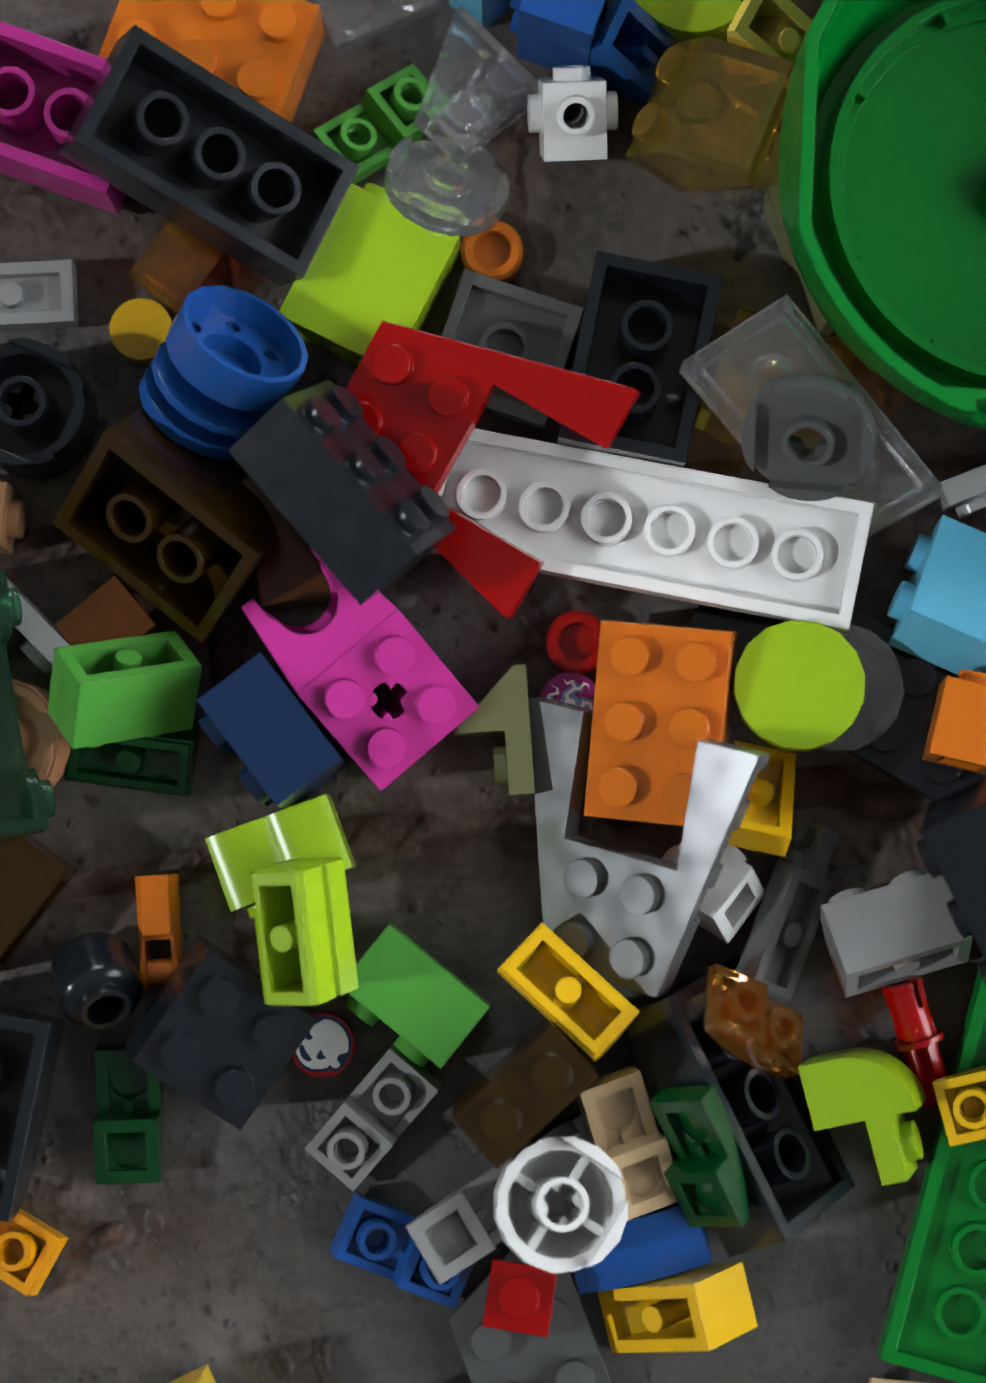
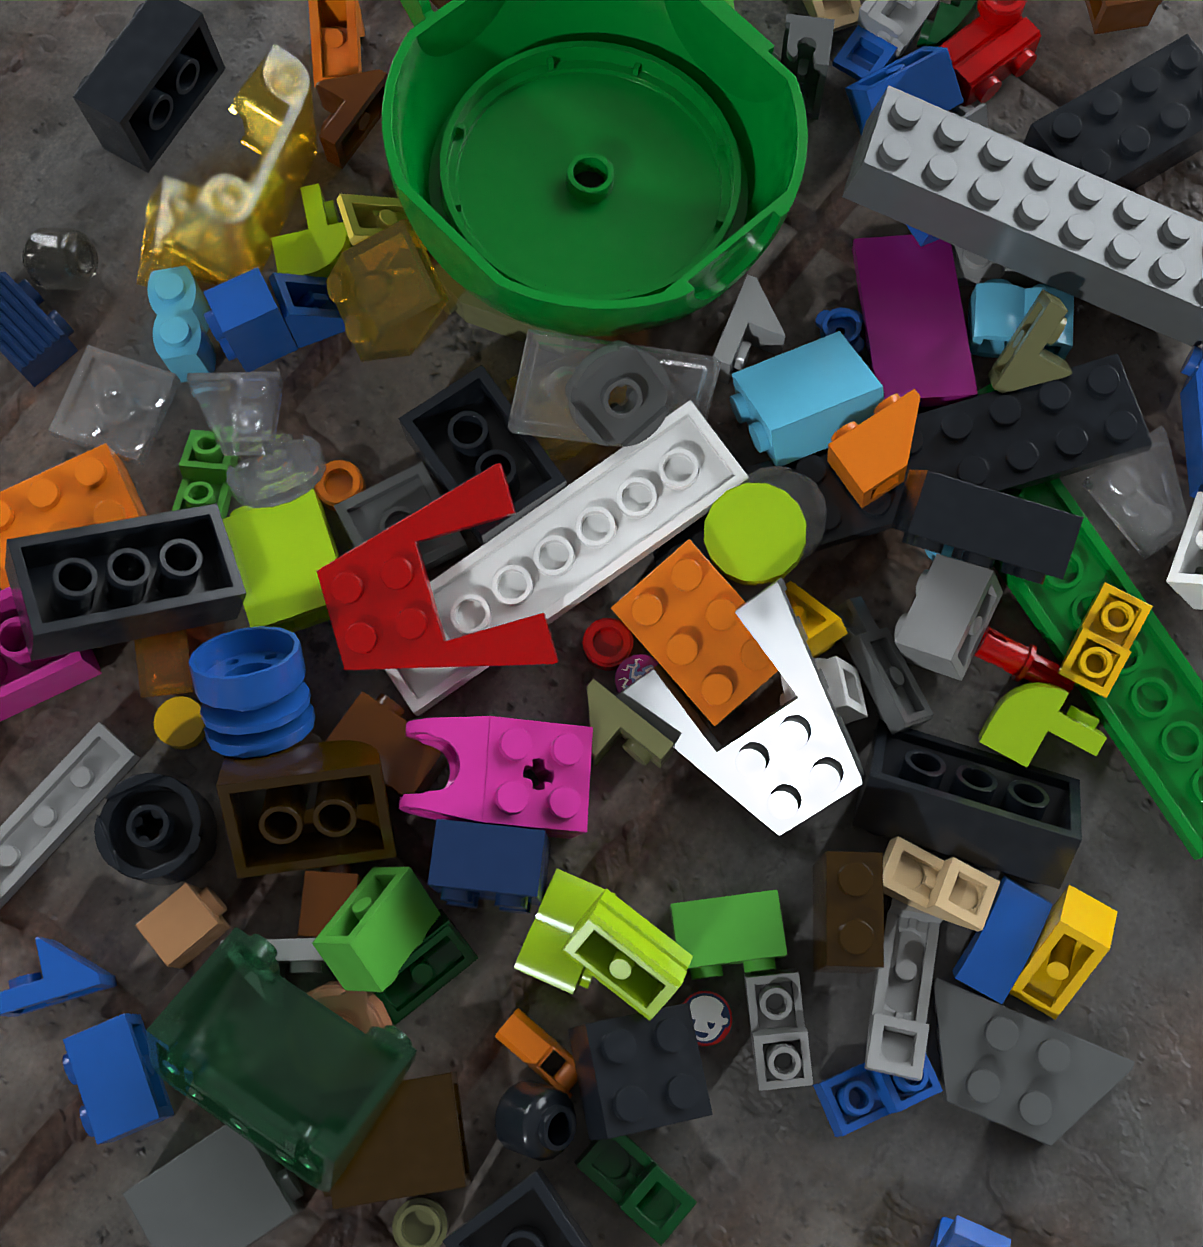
camera: 40 degrees left, 10 degrees down
black brick [228,379,457,605] -> none
red plate [482,1259,558,1338] -> none
white cylinder [493,1137,628,1273] -> none
yellow brick [497,922,640,1063] -> none
white brick [527,65,618,162] -> none
dark green slope [649,1084,749,1227] -> none
clear orange slope [704,964,803,1080] -> none

